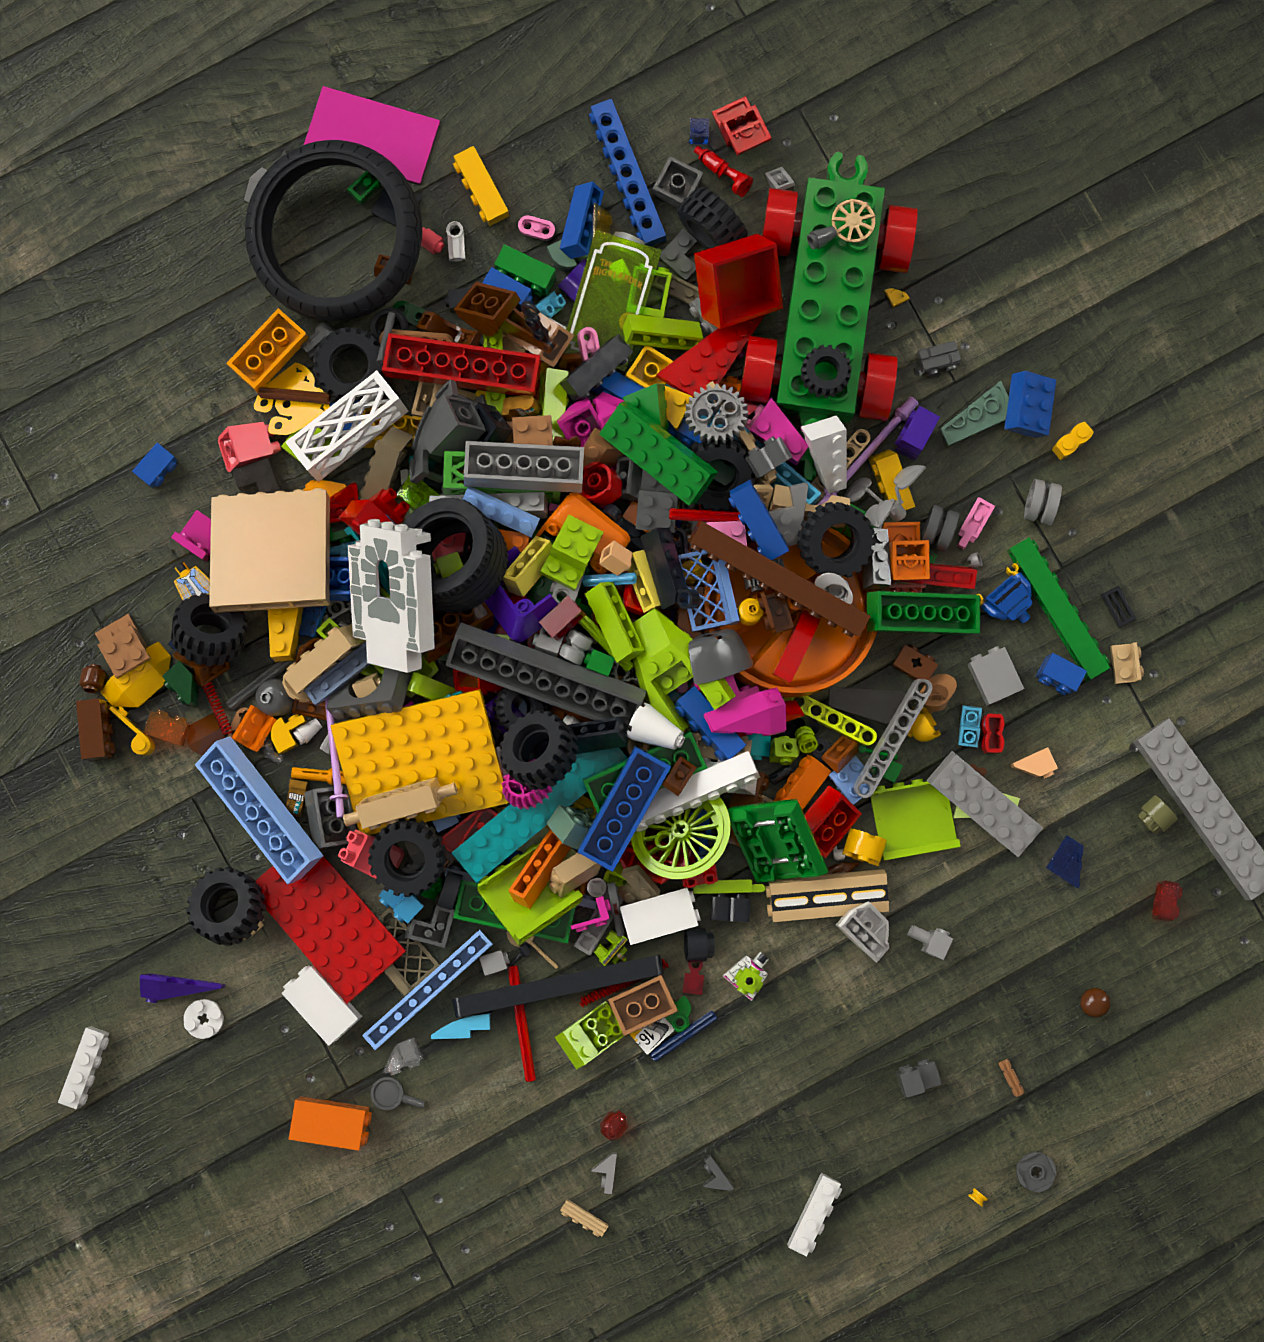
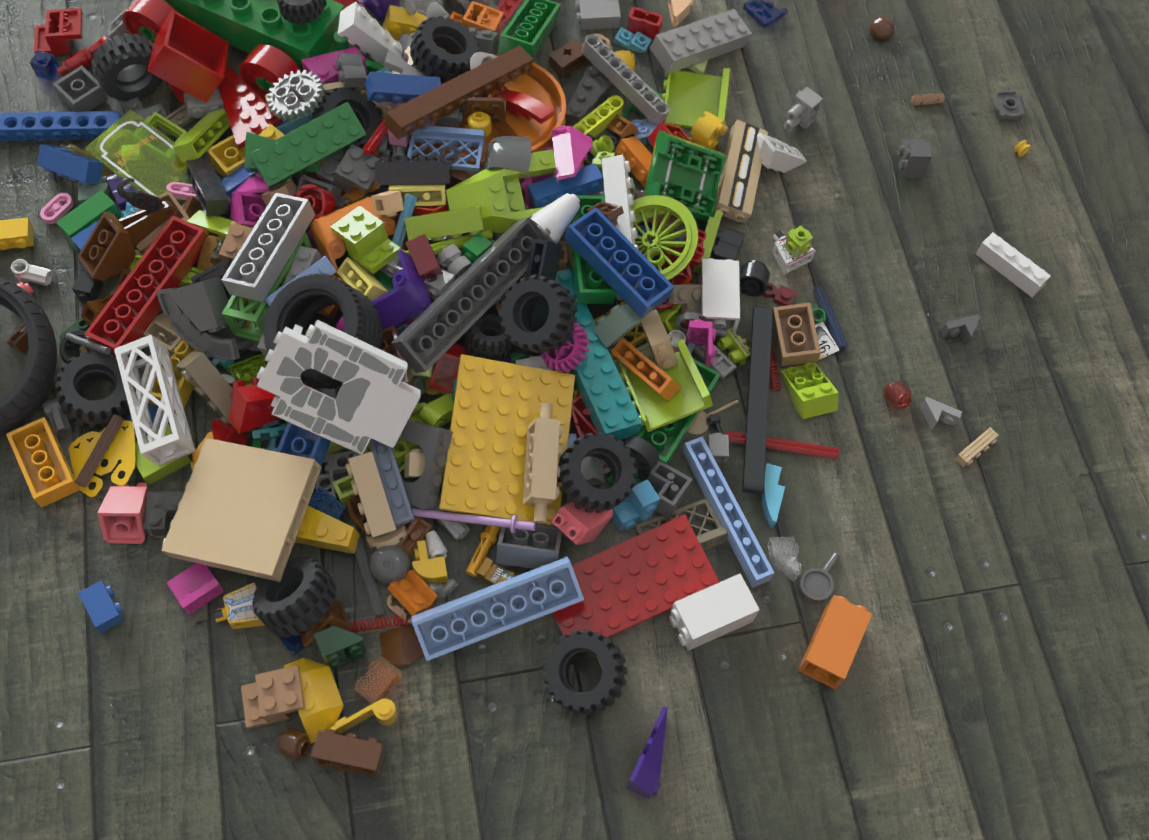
camera: 75 degrees left, 20 degrees down
white plate [184,999,224,1039] -> none

